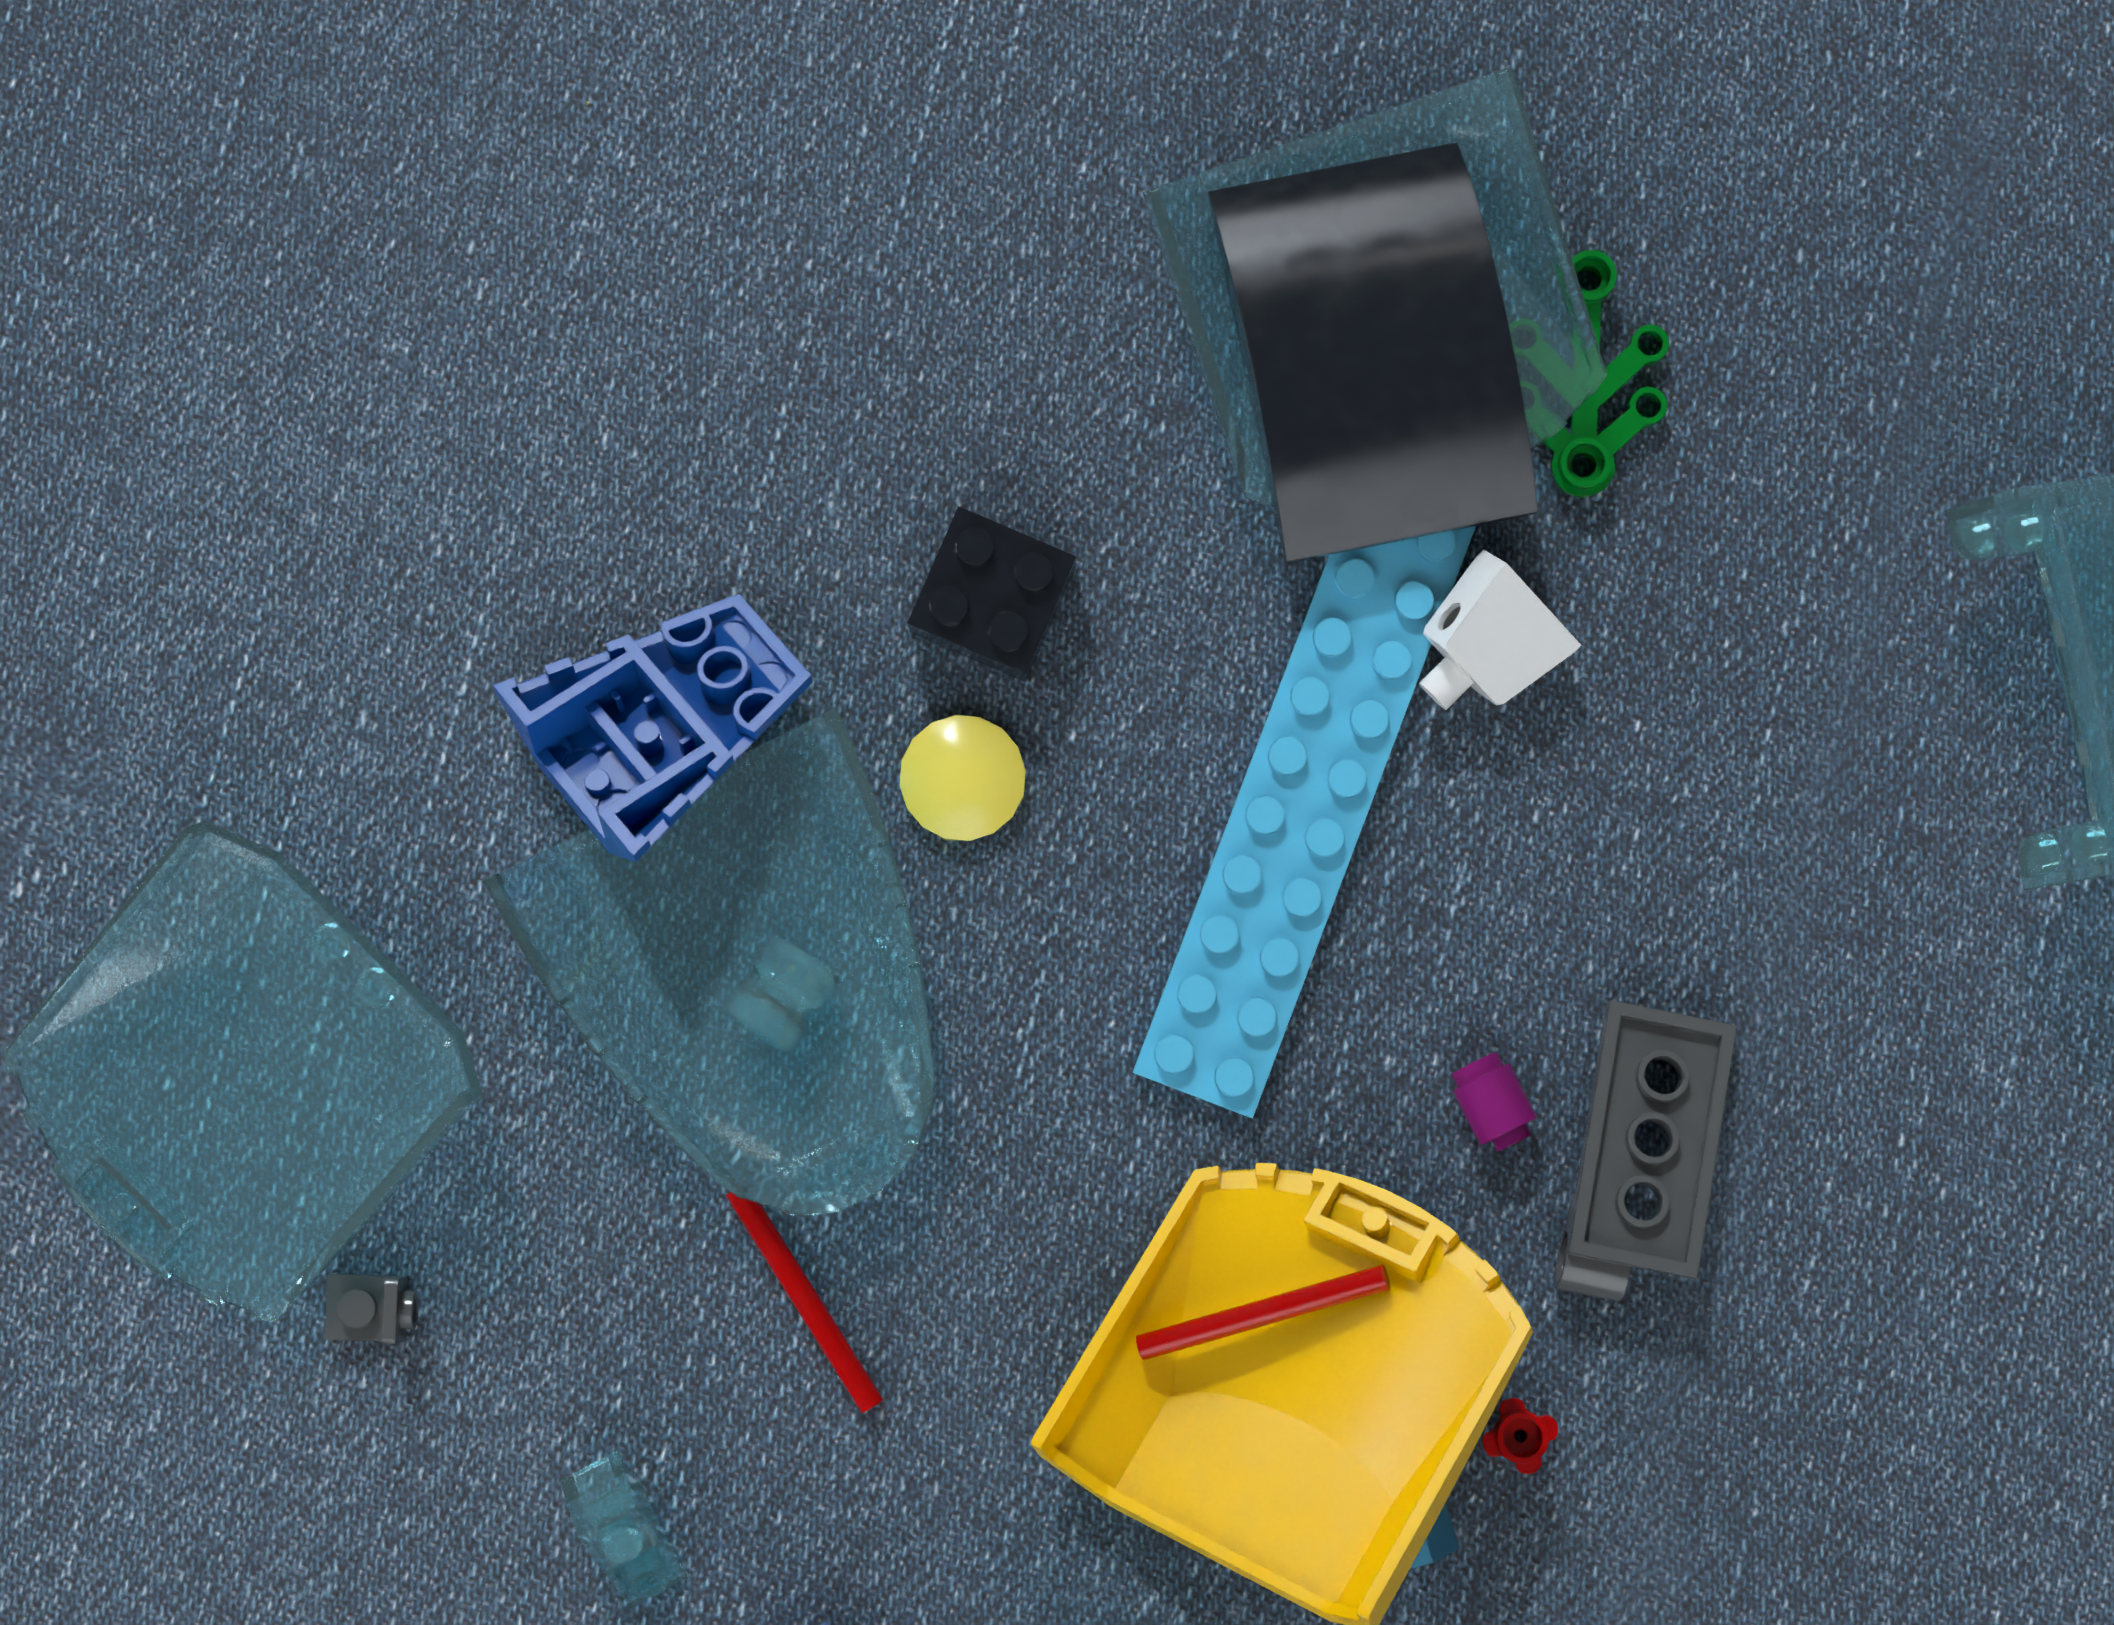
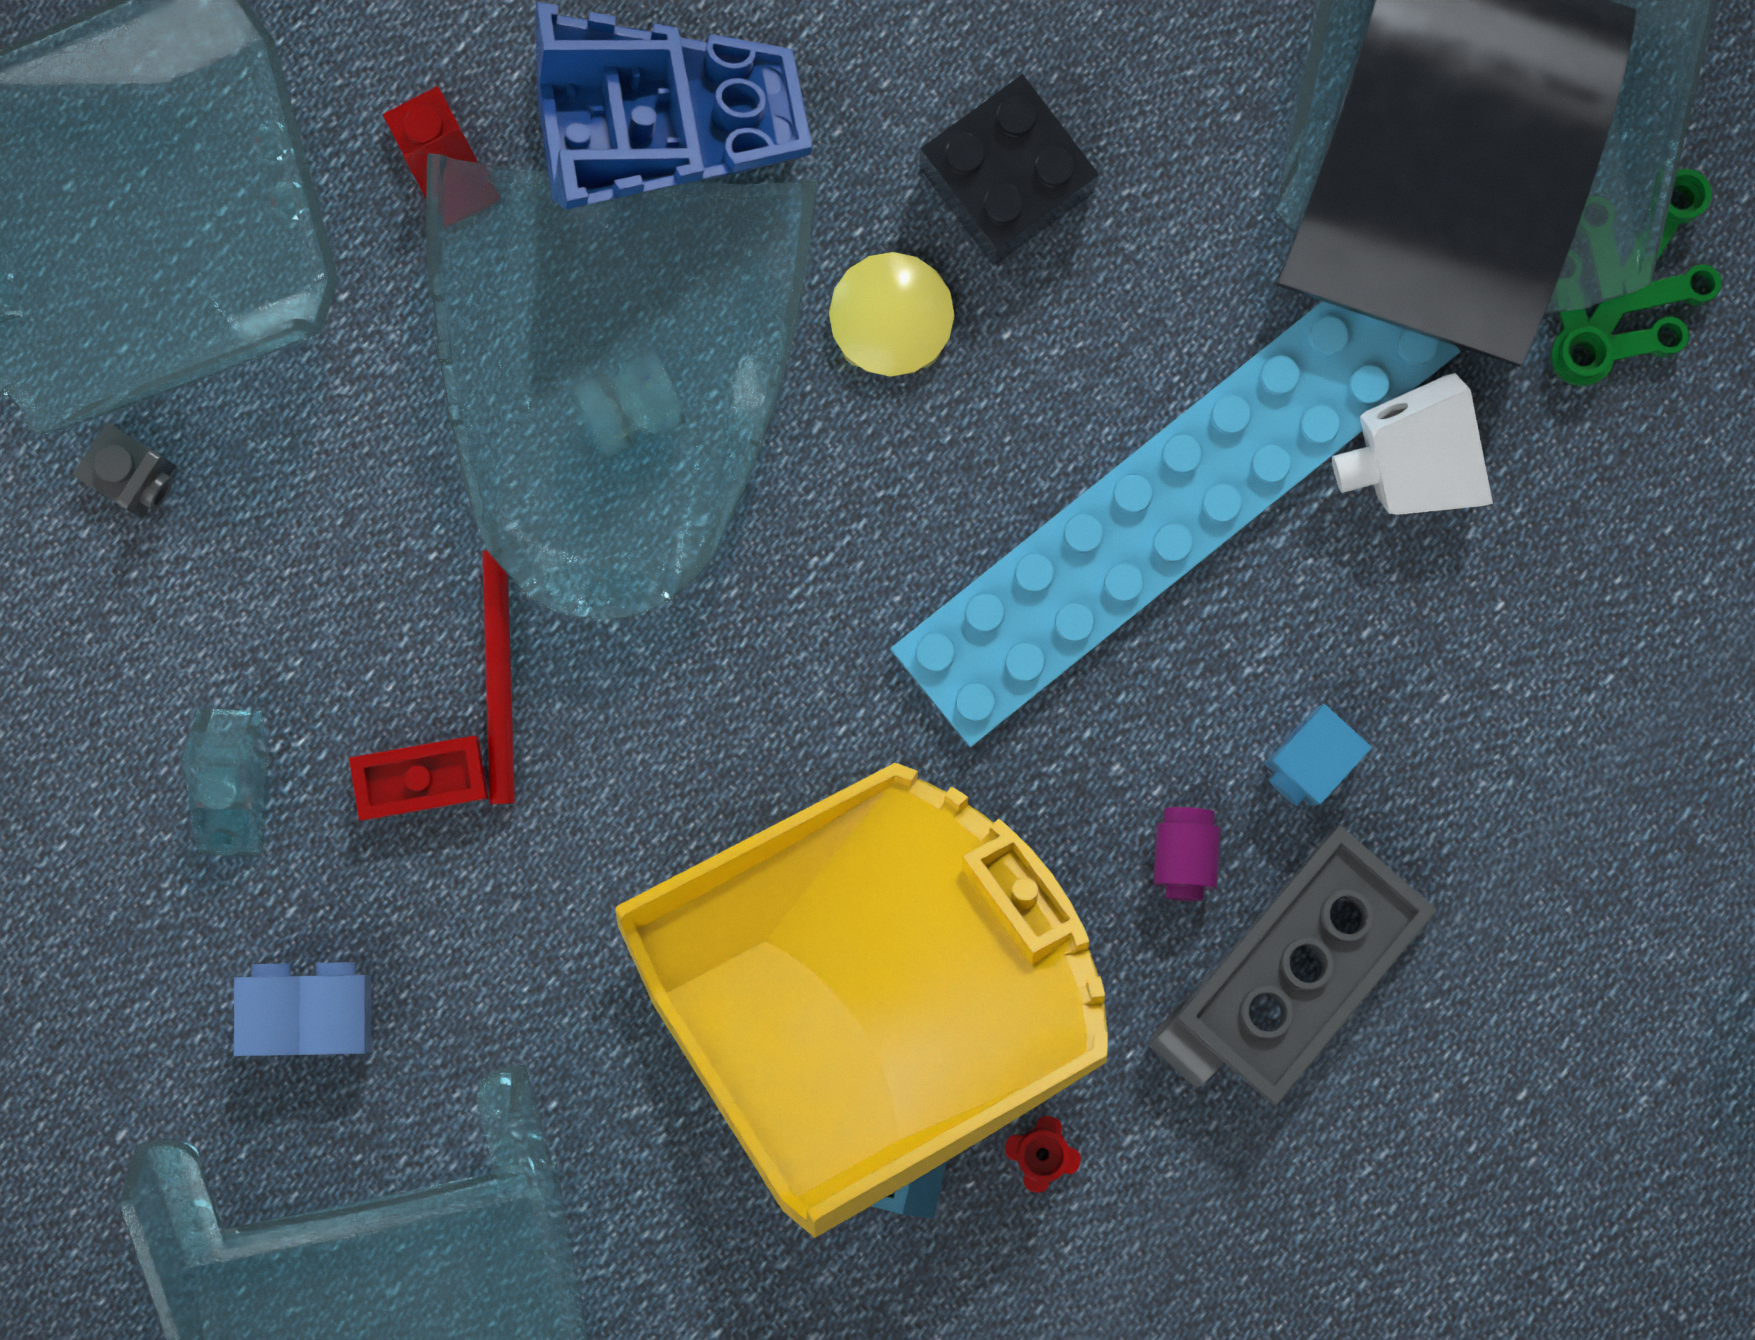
camera: 30 degrees right, 0 degrees up
red bar [1136,1264,1391,1360] -> none
none -> red plate [349,735,489,821]
none -> red slope [382,86,499,229]
none -> dark azure brick [1264,704,1372,806]

